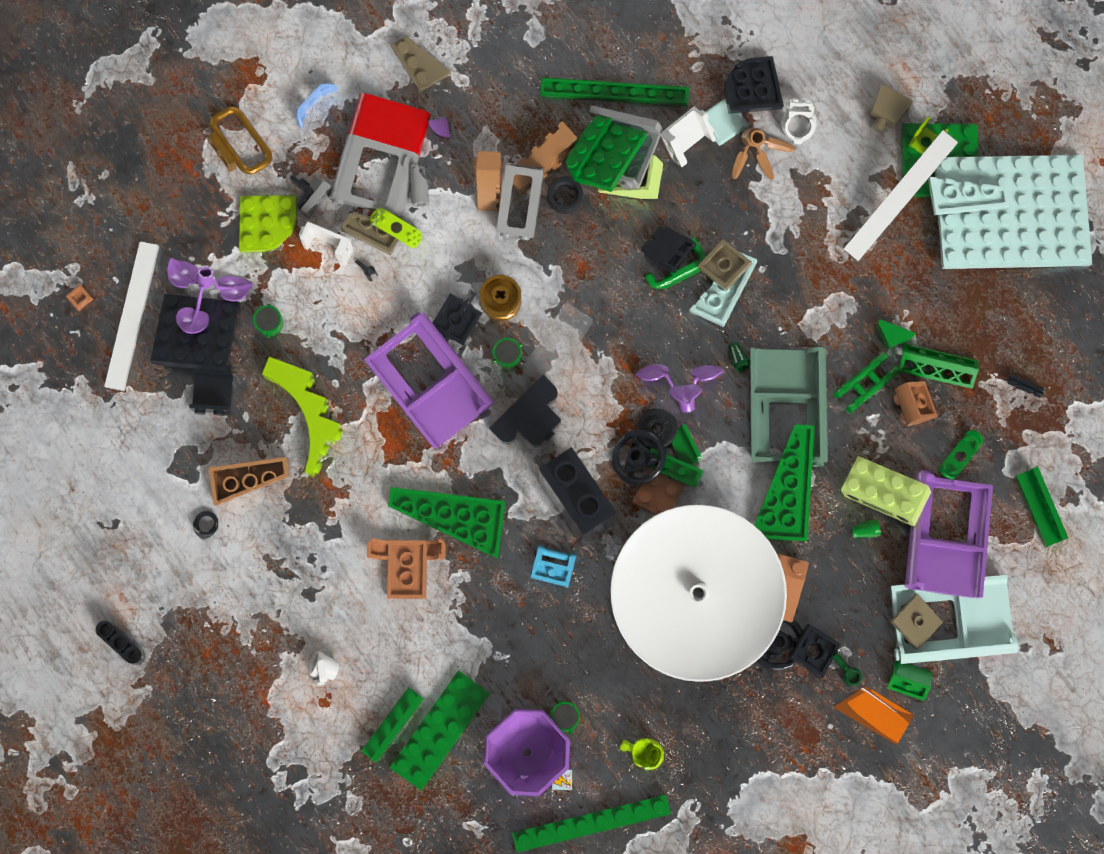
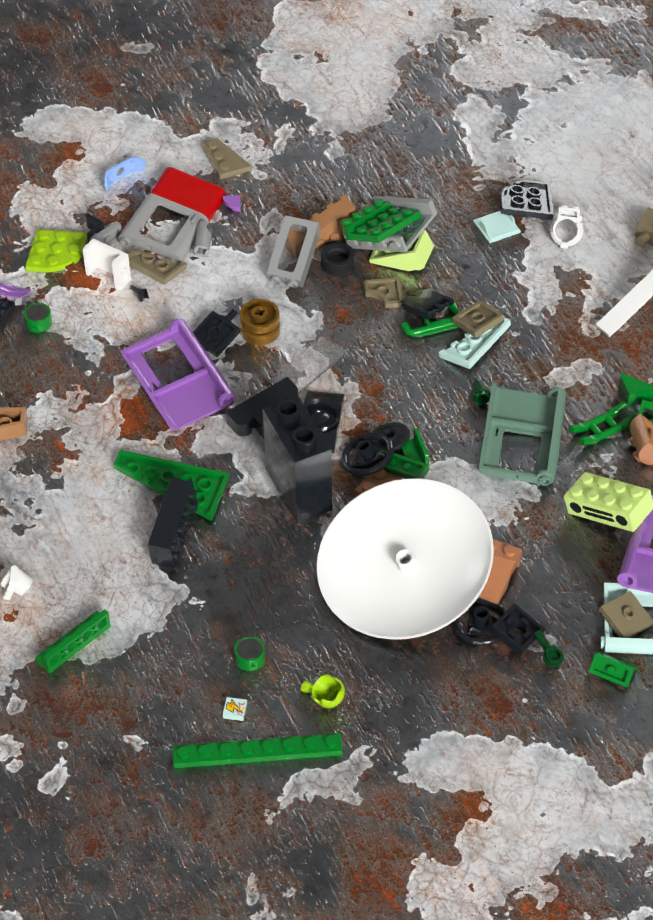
camera: 10 degrees right, 30 degrees down
pearl gold bar [208,107,272,174] -> none
lime arch [262,357,343,477] -> none
nougat piece [367,538,446,599] -> none
lime piece [370,208,422,248] -> none
green plate [389,670,490,791] -> none
medium nougat wedge [473,151,503,211] -> none
medium lavender rock [484,709,570,796] -> none
piece [492,338,523,369] -> none
medium azure plate [531,544,577,587] -> none
green tile [540,77,689,107] -> none
medium lavender plant [635,364,724,413] -> none
white panel [660,106,716,167] -> none
medium nougat plant [732,128,796,180] -> none
green wing [754,424,815,542] -> none
orange sticker [834,686,913,745] -> none
green cone [852,518,881,538] -> none
none -> black brick [148,478,199,568]
none -> black slope [304,391,345,453]
none -> dark tan tile [364,277,403,309]

